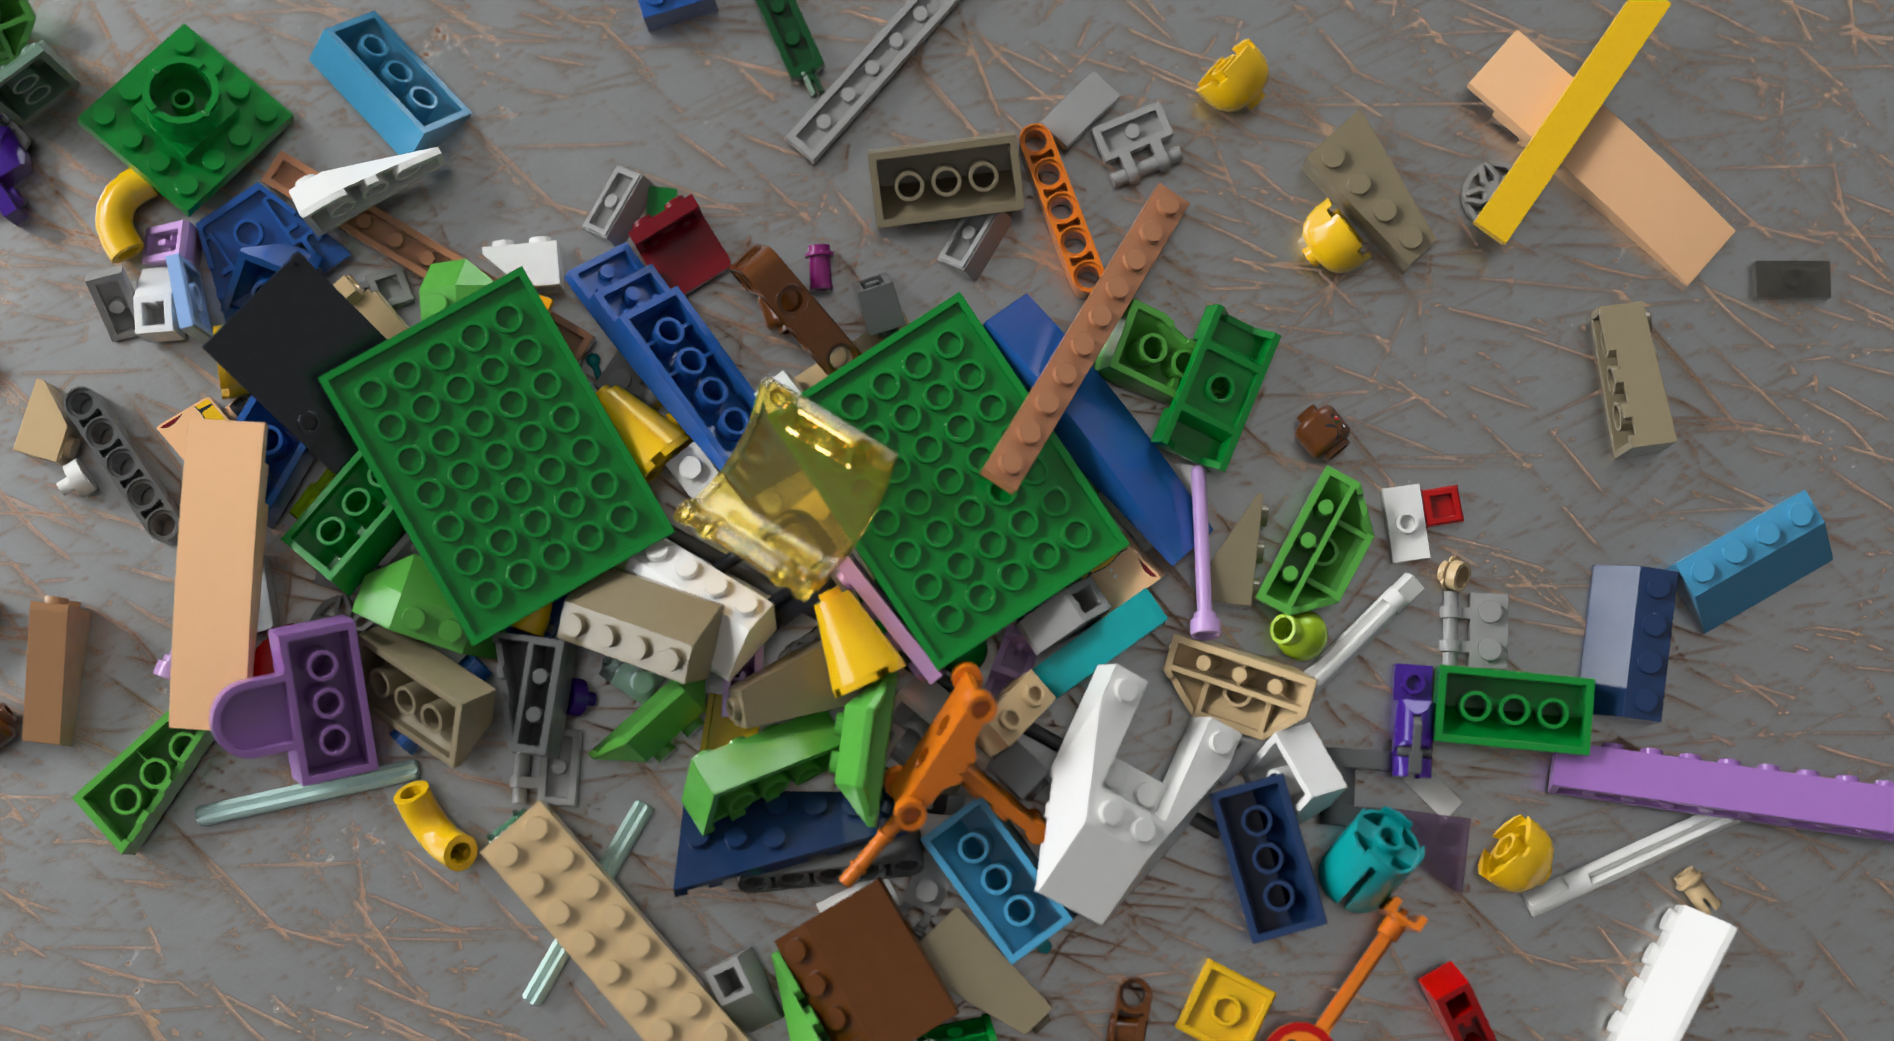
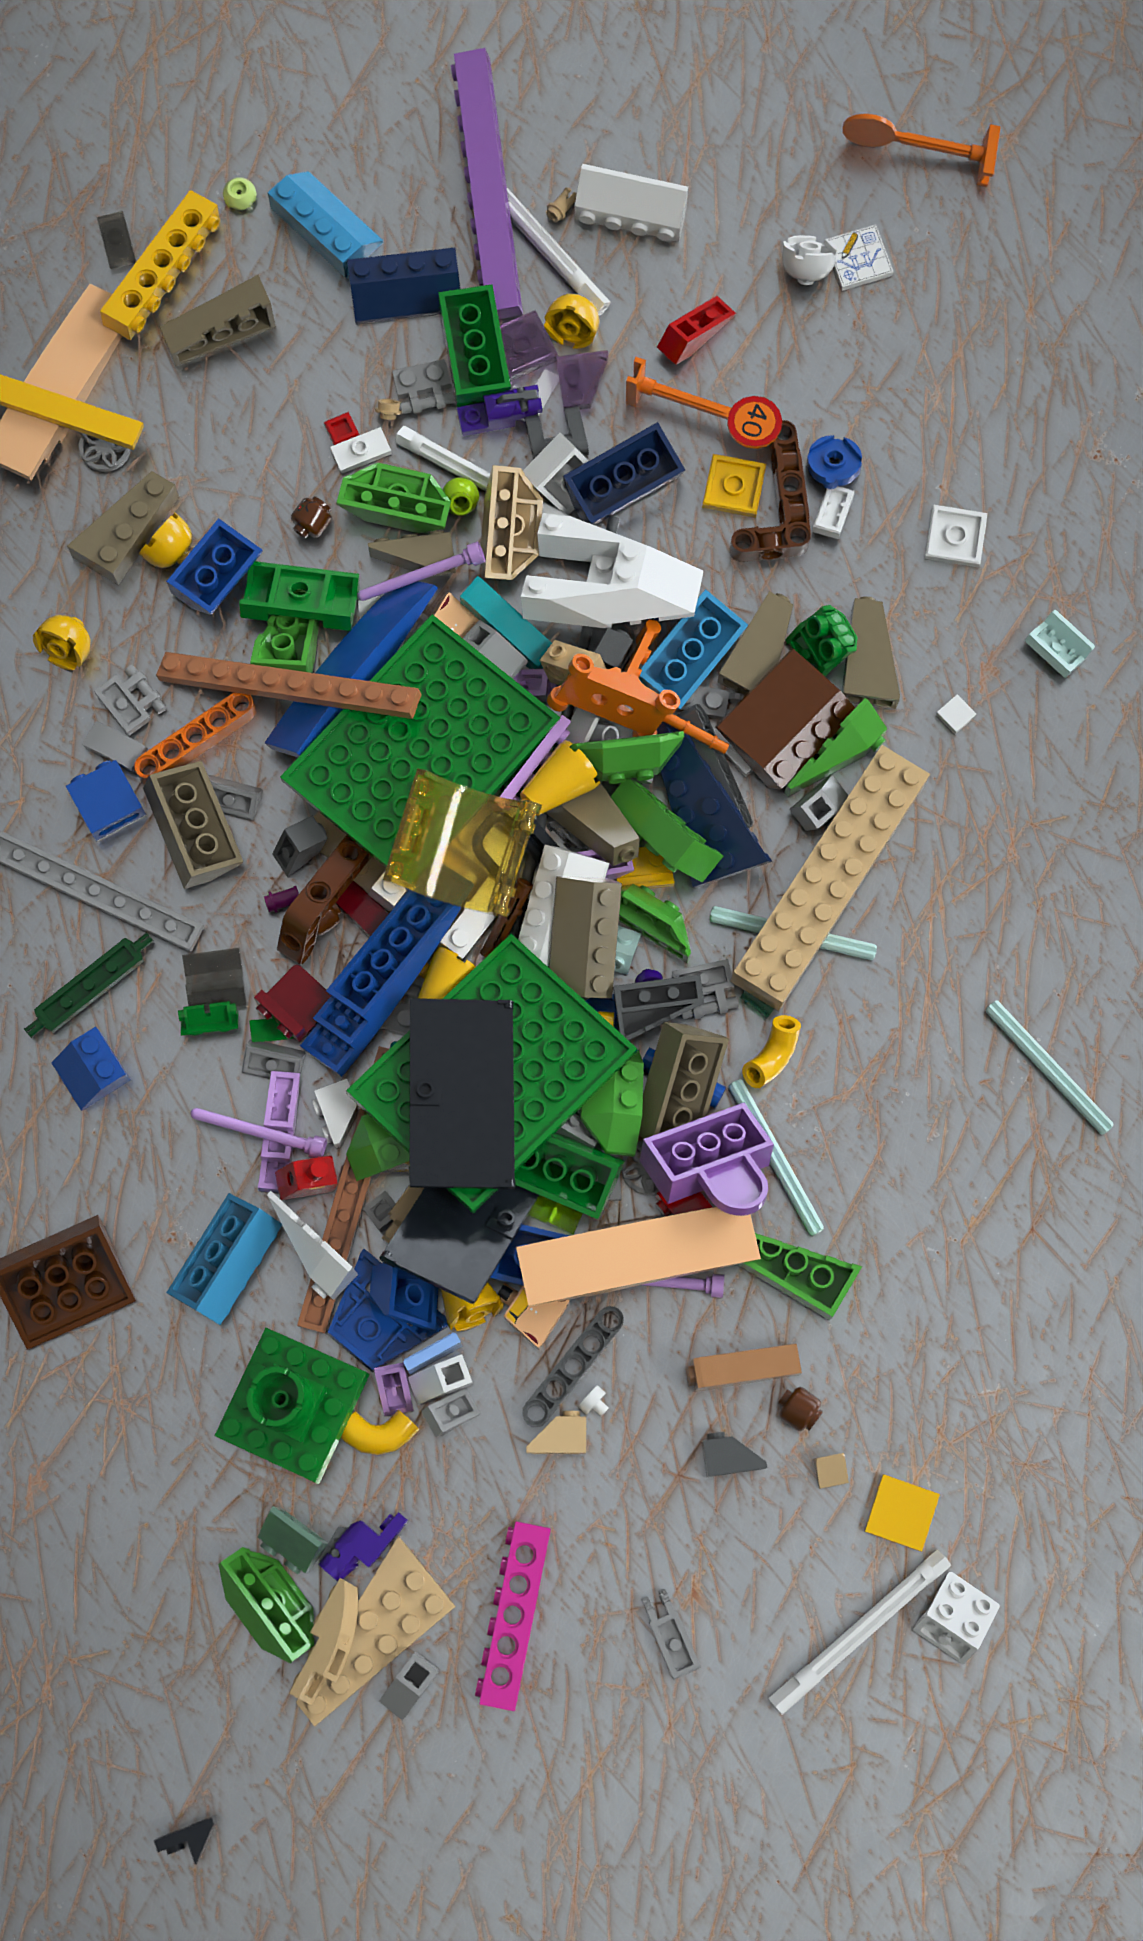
camera: 110 degrees left, 5 degrees down
teal cylinder [1318,806,1425,914] -> none
none -> blue piece [66,760,147,842]
none -> yellow brick [100,190,220,340]
none -> blue slope [166,518,263,615]
none -> green hinge [178,1001,239,1036]
none -> clear smoke slope [182,947,247,1011]
none -> lavender piece [191,1108,327,1158]
none -> yellowish green plate [223,177,257,210]
none -> lavender slope [258,1071,300,1193]
none -> red torso [275,1156,338,1200]
none -> dark red slope [336,881,388,937]
none -> black door [409,998,516,1190]
none -> reddish brown pin [480,878,533,958]
none -> clear purple plate [500,310,559,381]

